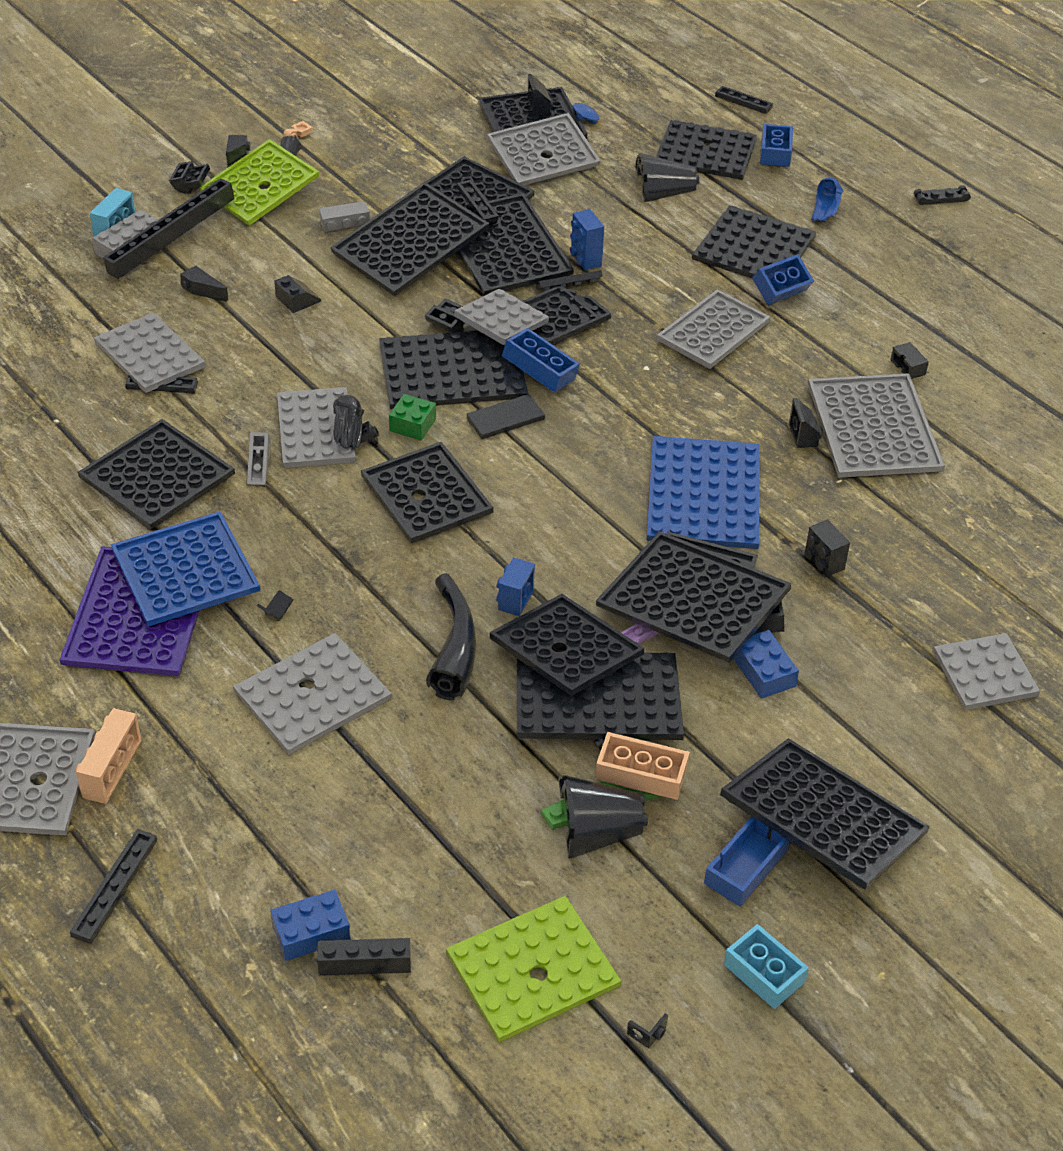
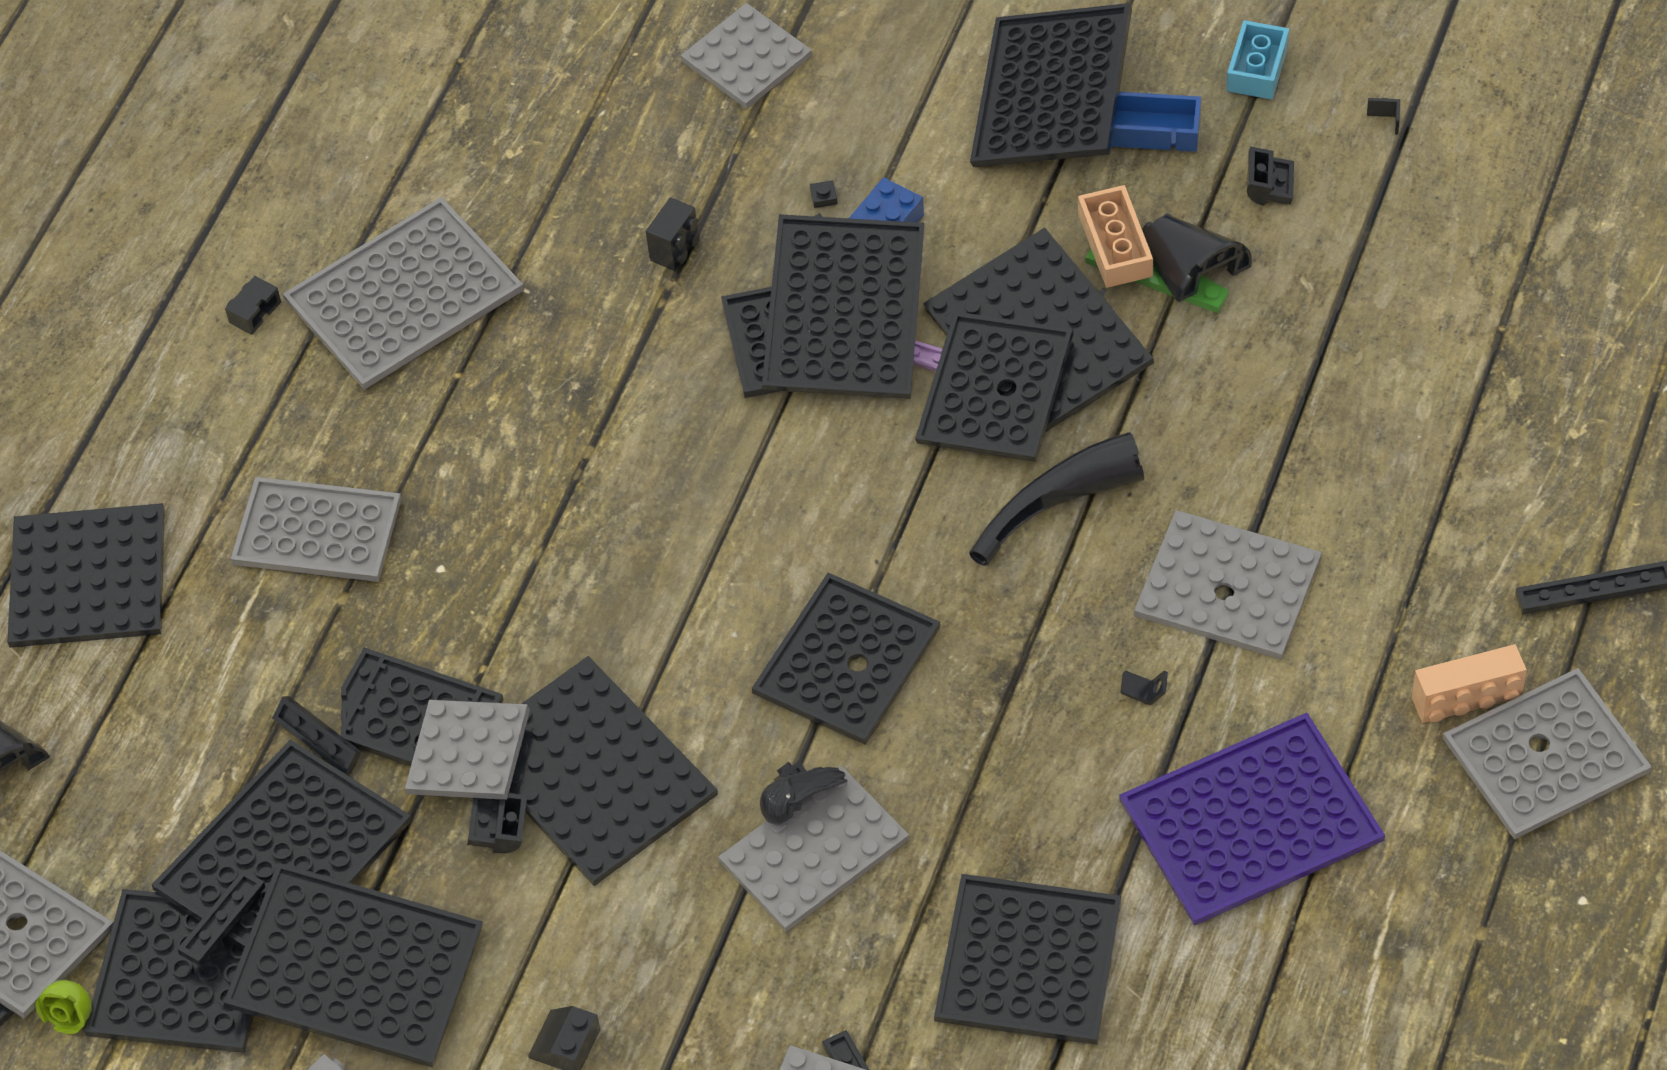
camera: 115 degrees left, 10 degrees up
blue plate [111,511,260,627] -> none
light grey slope [247,432,271,486] -> none
blue brick [270,890,351,961] -> none
black brick [317,938,411,976] -> none
green brick [389,394,436,441] -> none
lime plate [446,895,621,1043] -> none
black tile [467,394,545,439] -> none
blue brick [496,557,535,616] -> none
blue brick [502,328,580,392] -> none
blue brick [570,209,604,270] -> none
blue plate [646,436,760,549] -> none
blue brick [752,254,814,305] -> none
black slope [789,398,822,448] -> none
none -> lime cylinder [35,980,92,1034]
none -> black plate [810,180,838,208]
none -> black brick [1247,146,1294,206]

